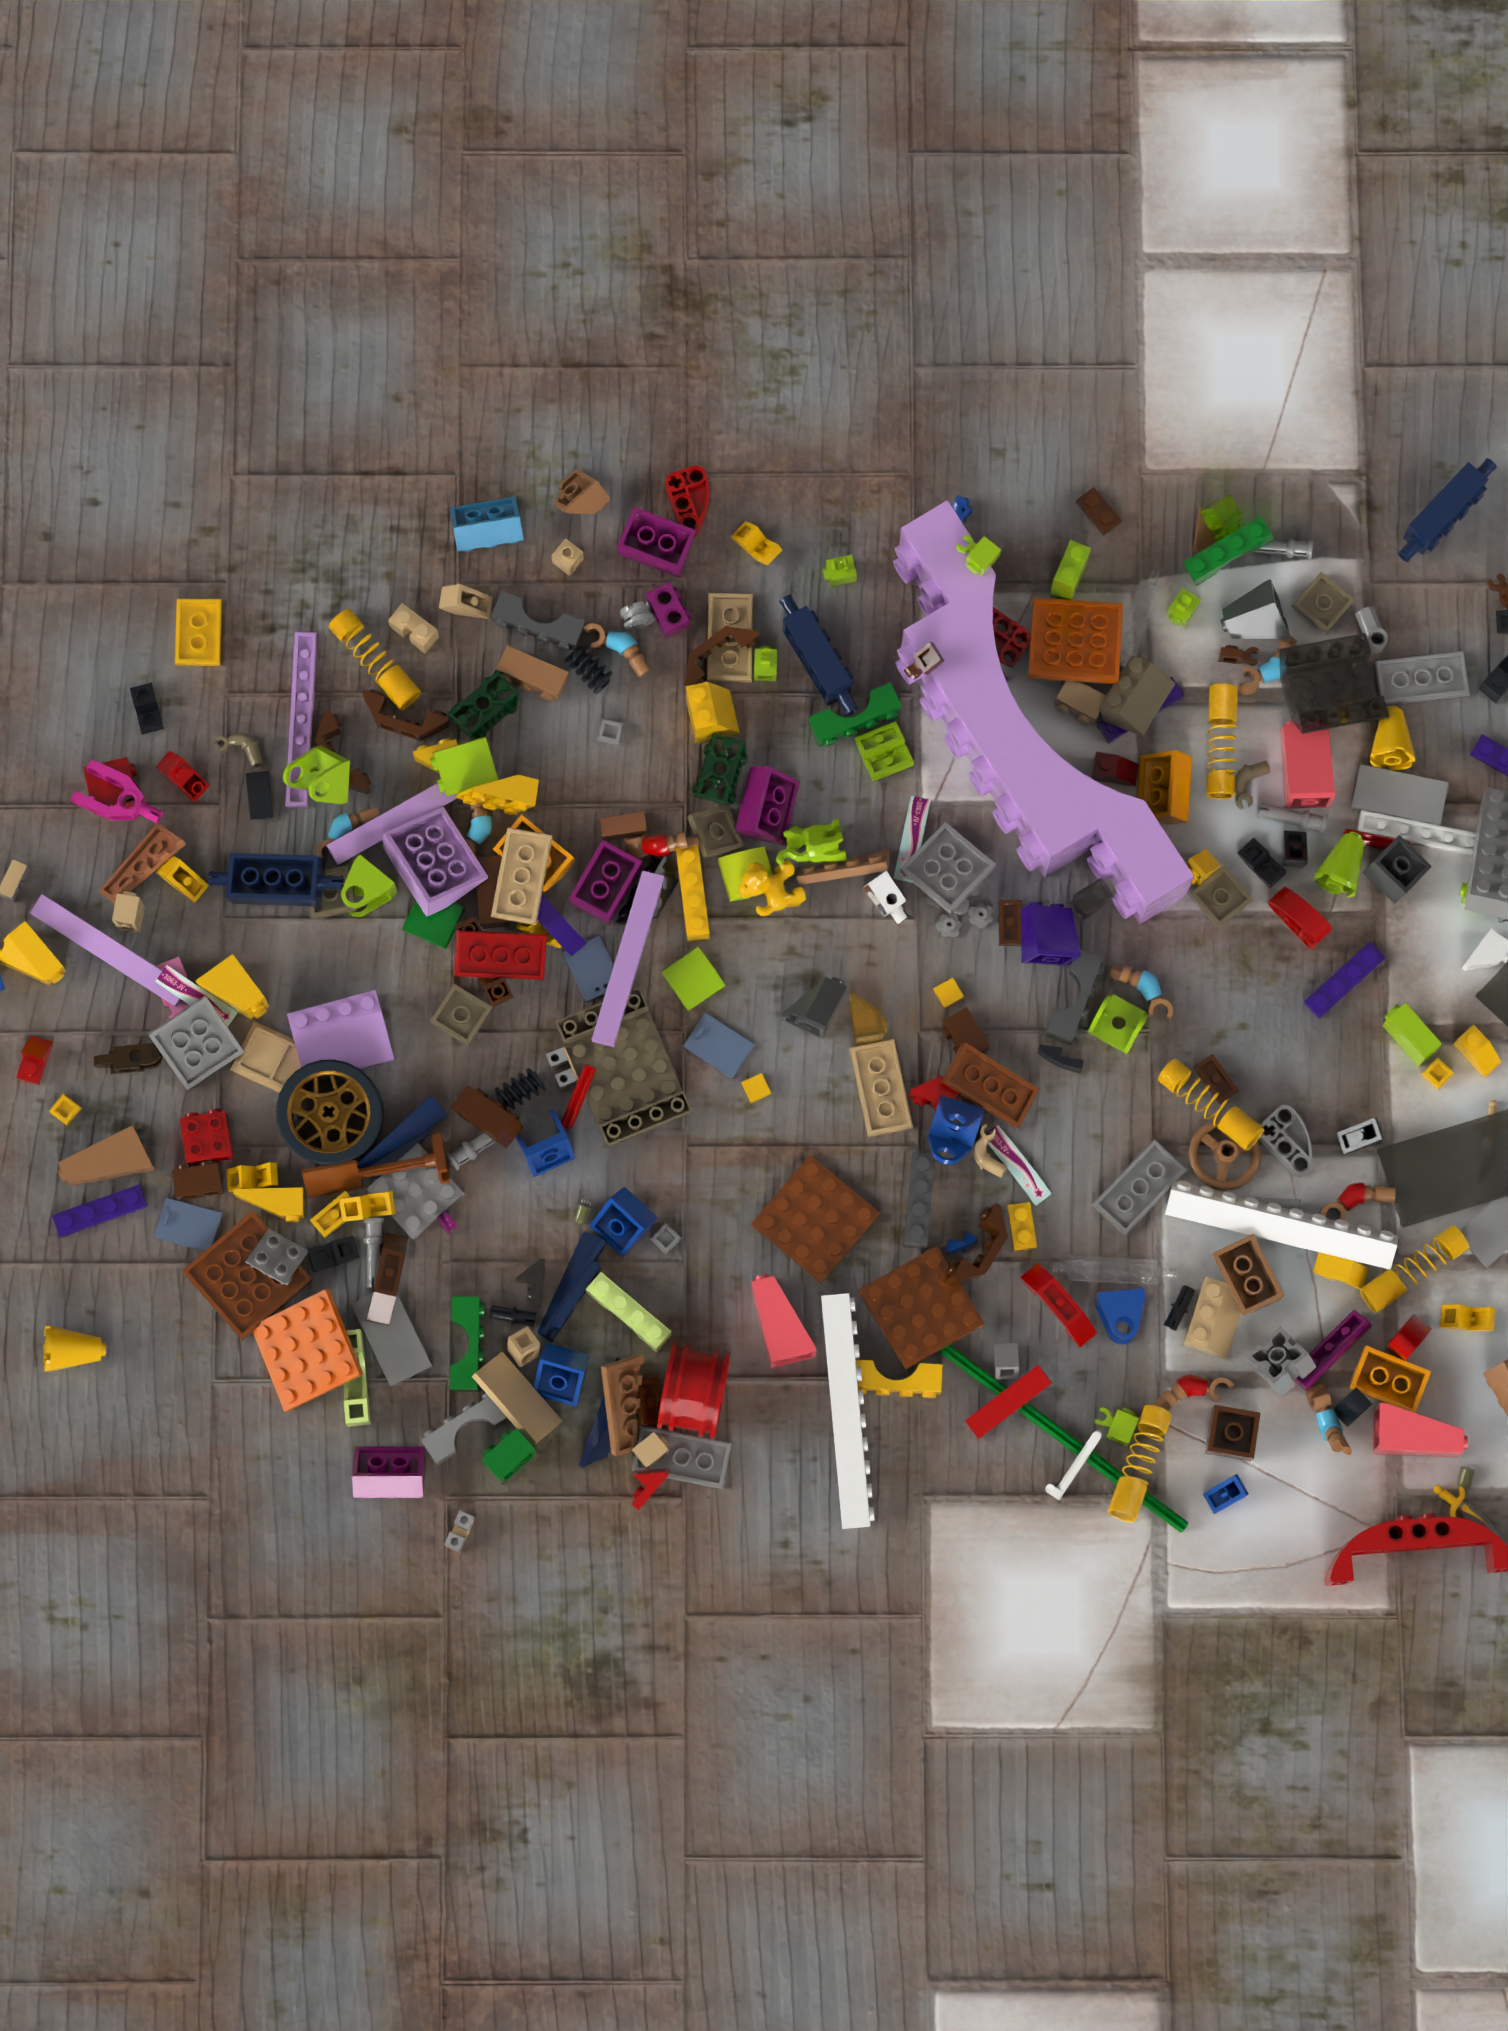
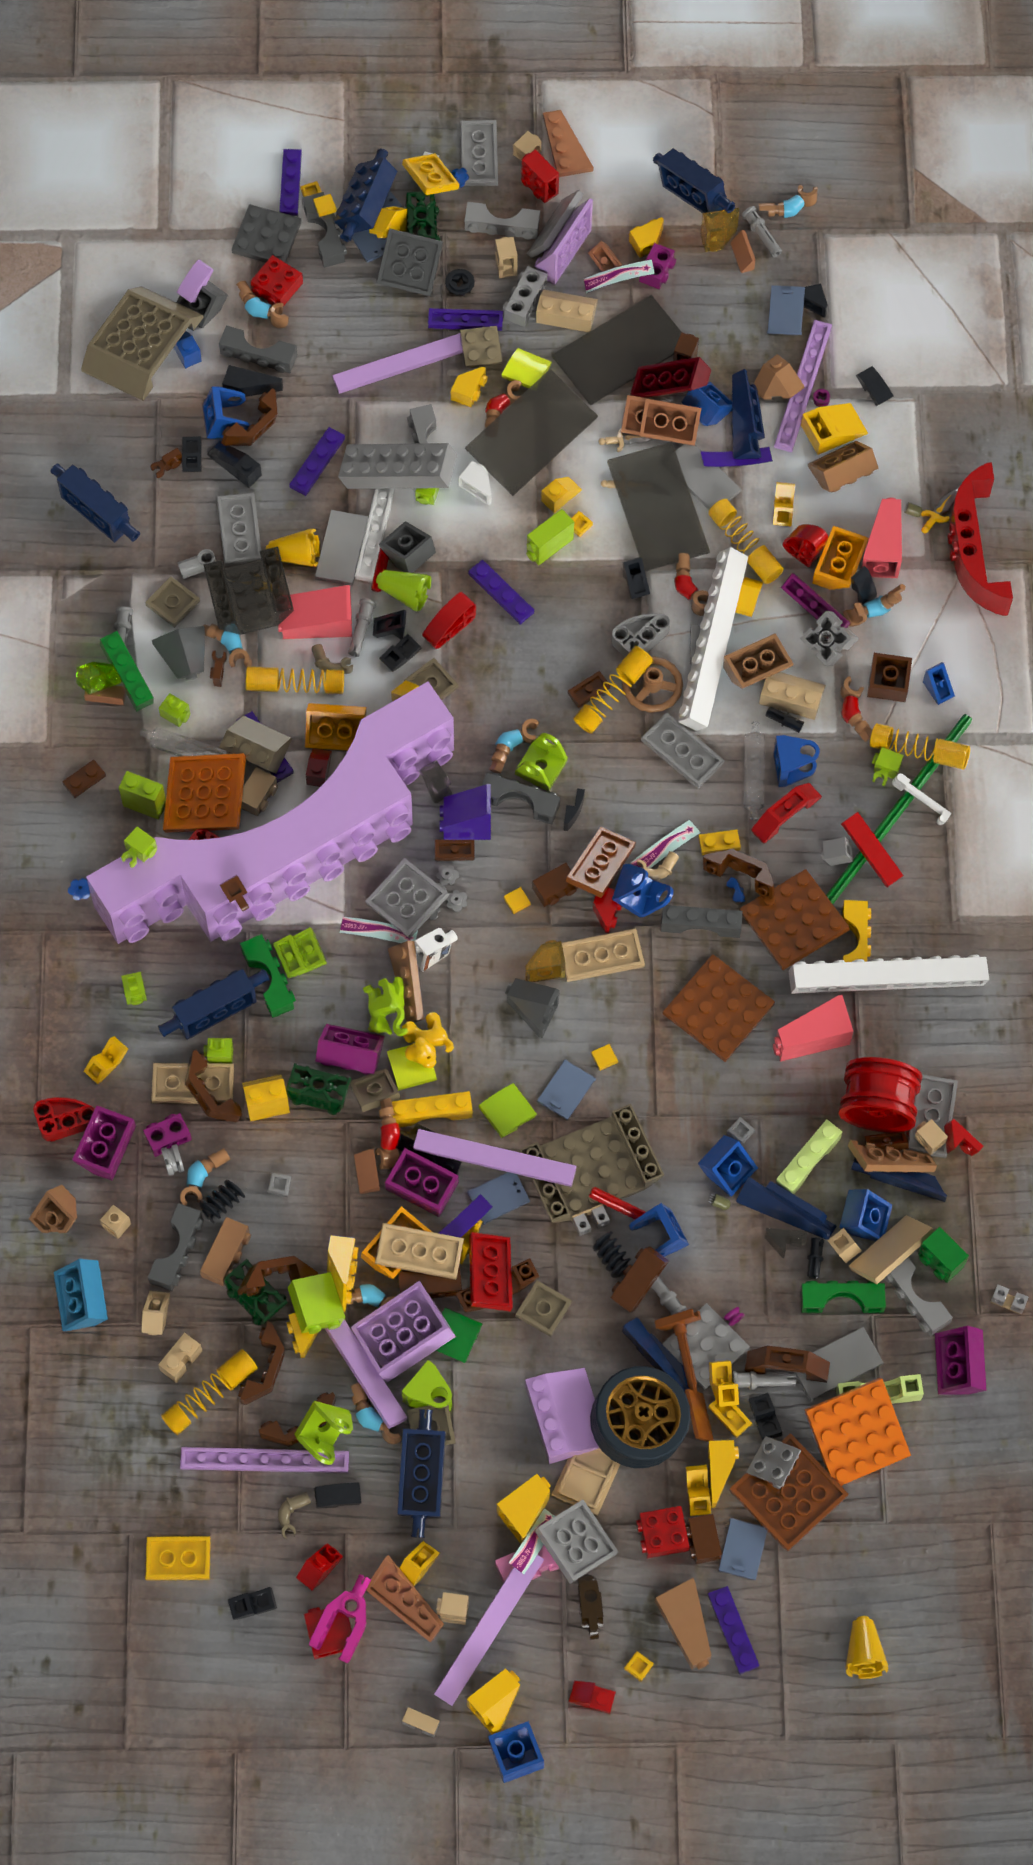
camera: 90 degrees left, 10 degrees down
none -> reddish brown slope [238,1256,318,1296]

